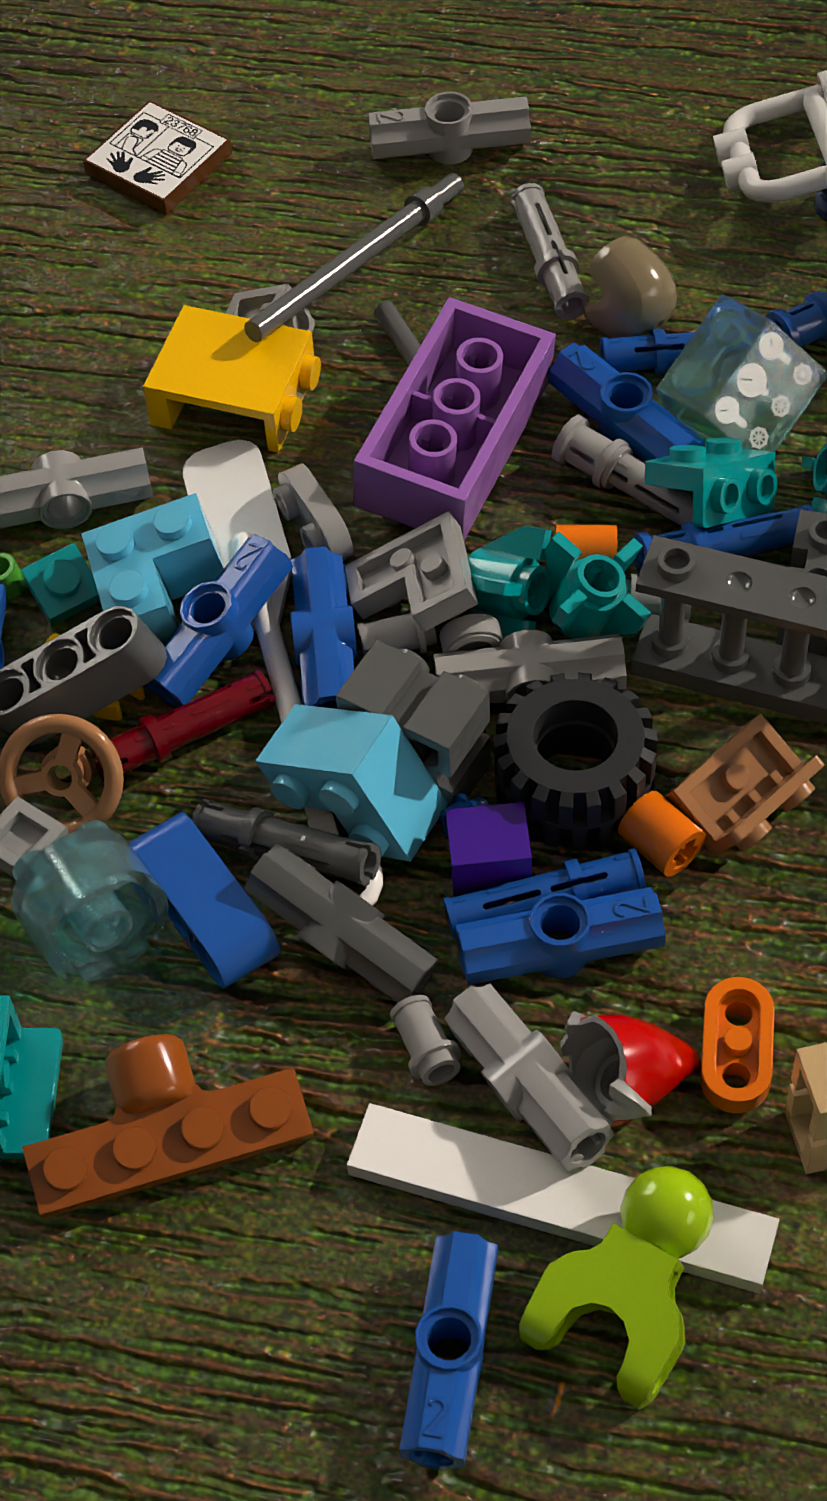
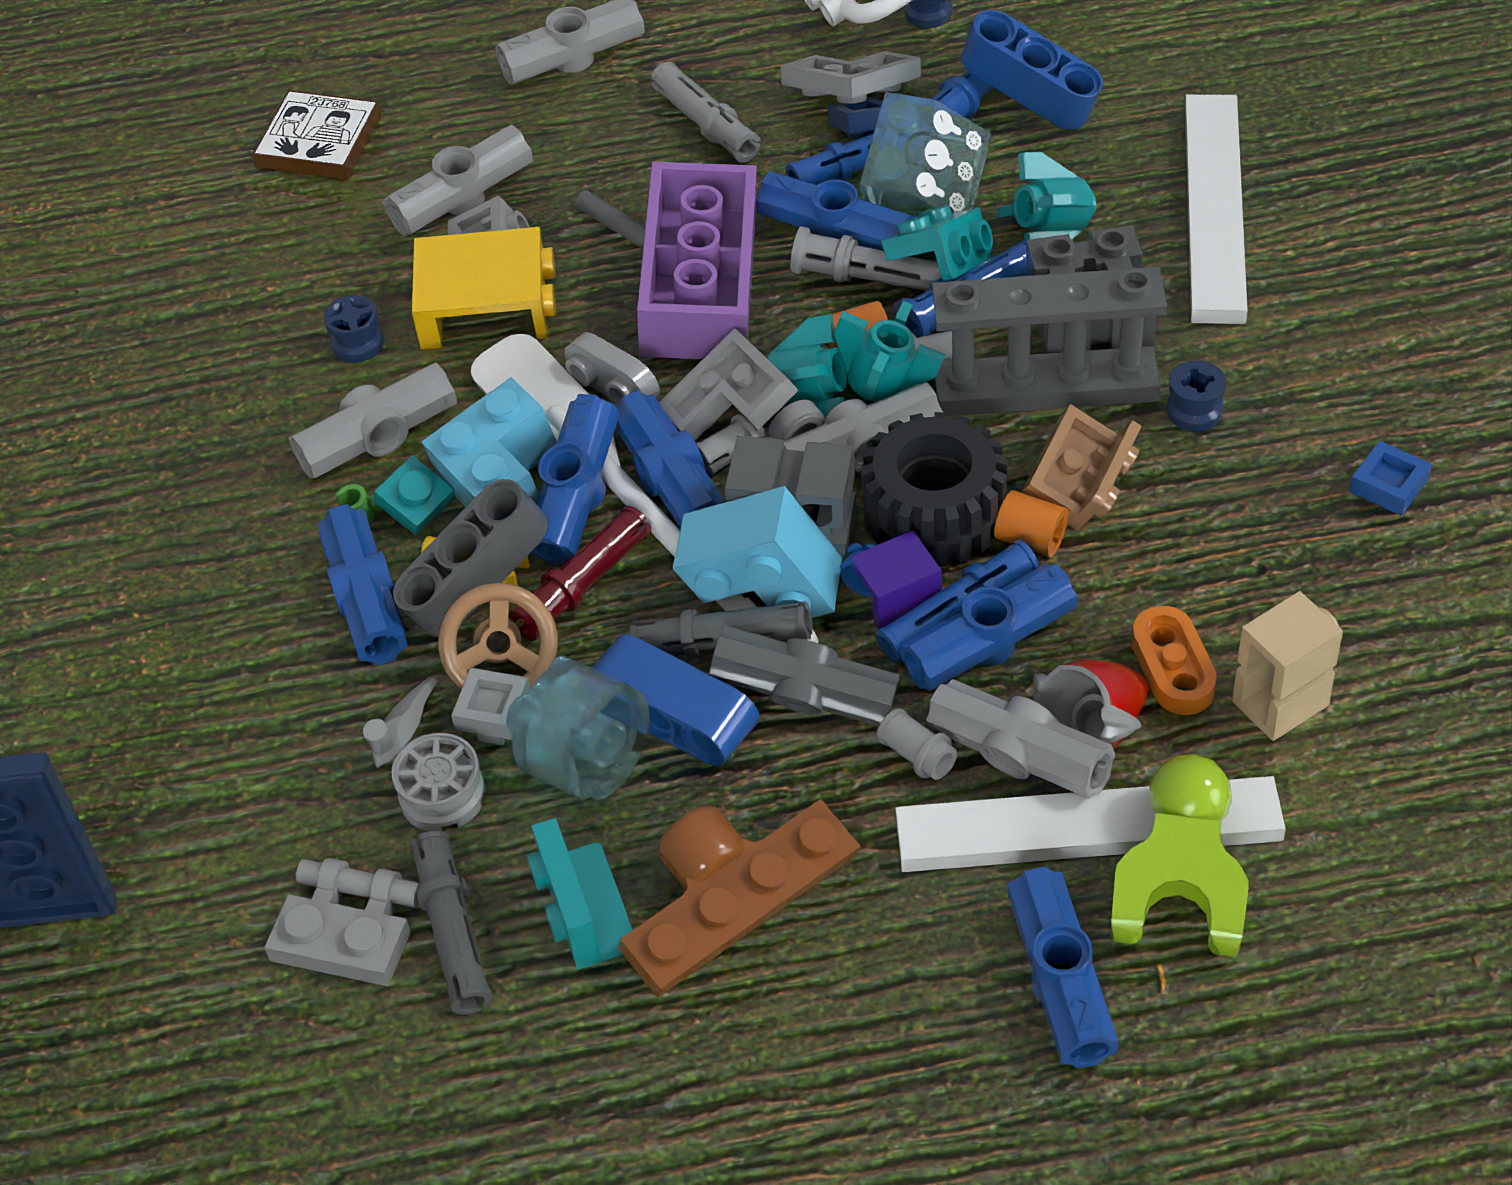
camera: 20 degrees left, 5 degrees down
dark grey bar [244,173,464,342] -> none
dark tan helmet [584,236,677,338] -> none
none -> dark blue wheel [324,295,384,363]
none -> light grey piece [383,124,533,237]
none -> light grey plate [780,51,921,103]
none -> dark blue plate [828,98,895,139]

